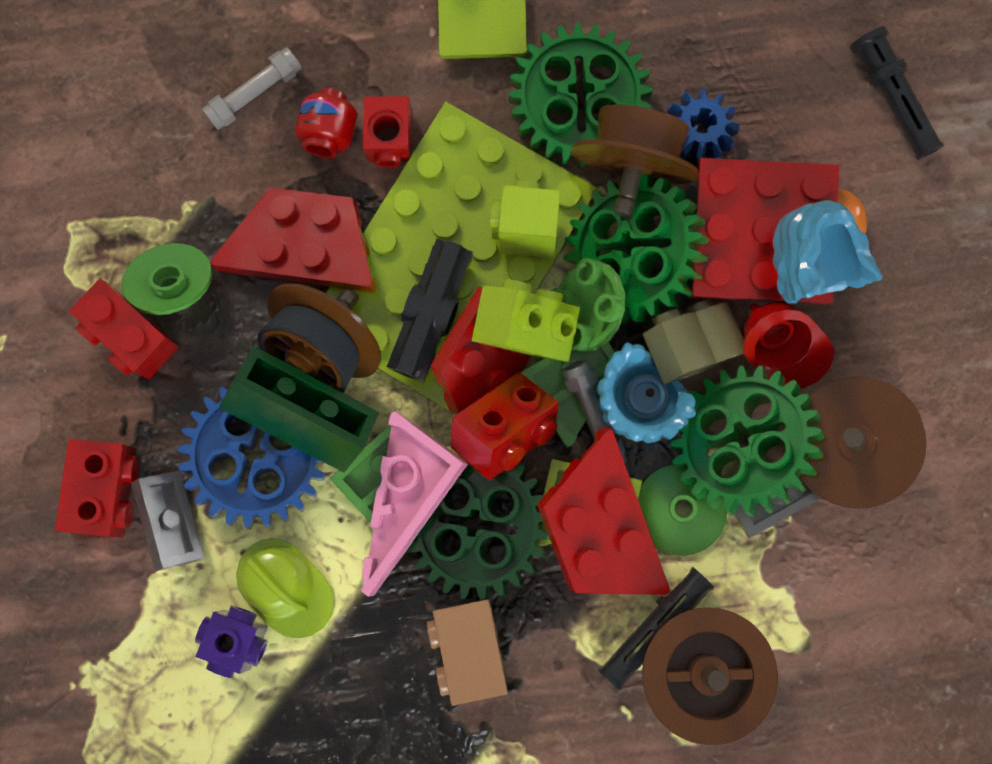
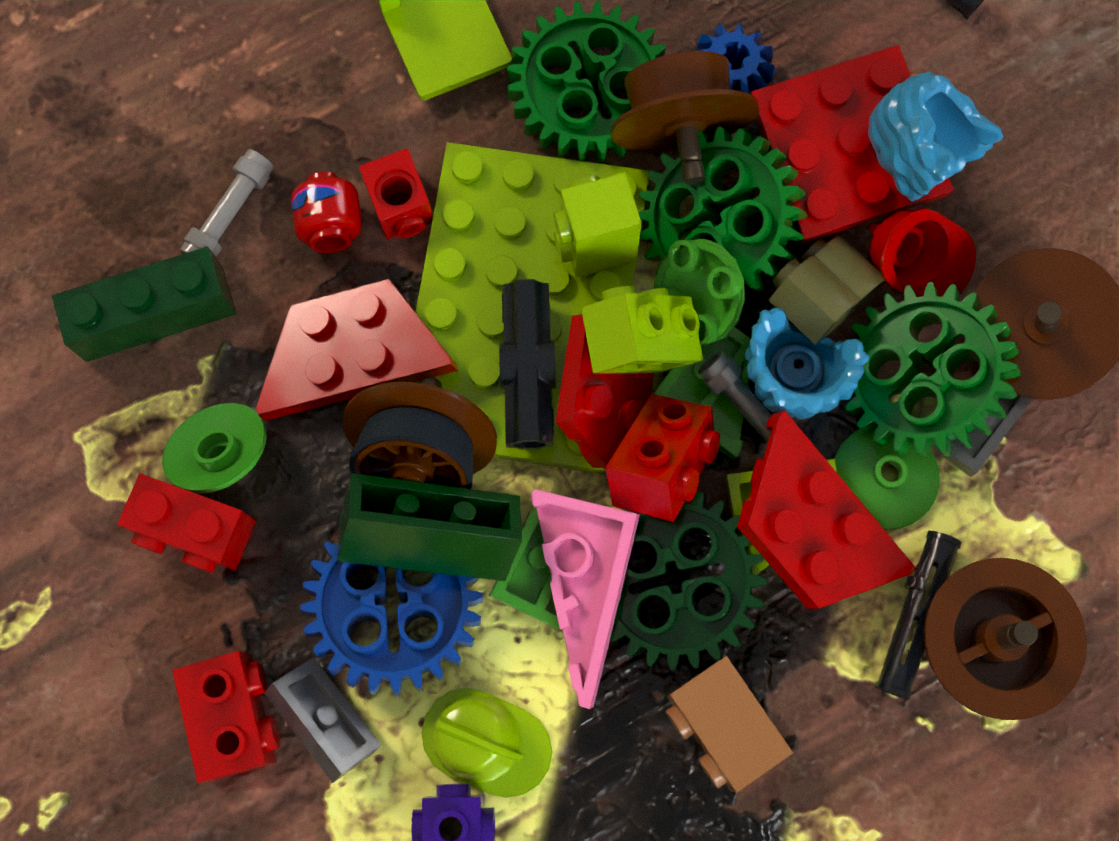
camera: 30 degrees left, 5 degrees down
none -> dark green brick [51,246,237,362]

